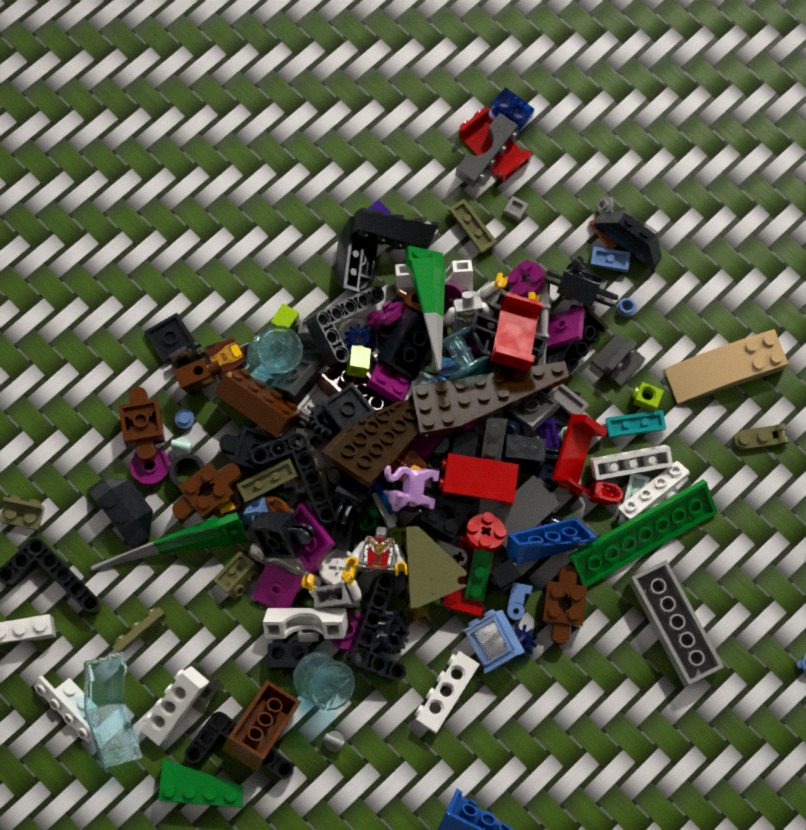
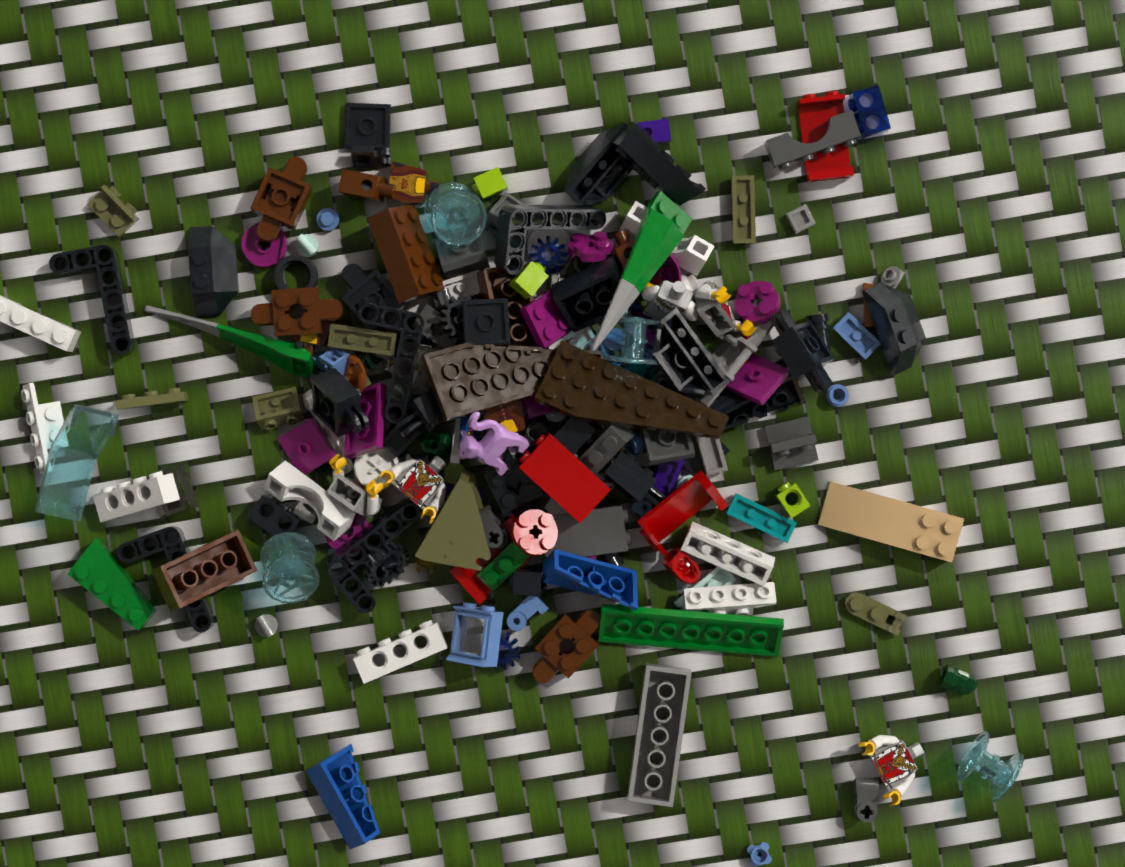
camera: 35 degrees right, 15 degrees up
panel [490,293,544,371] -> none

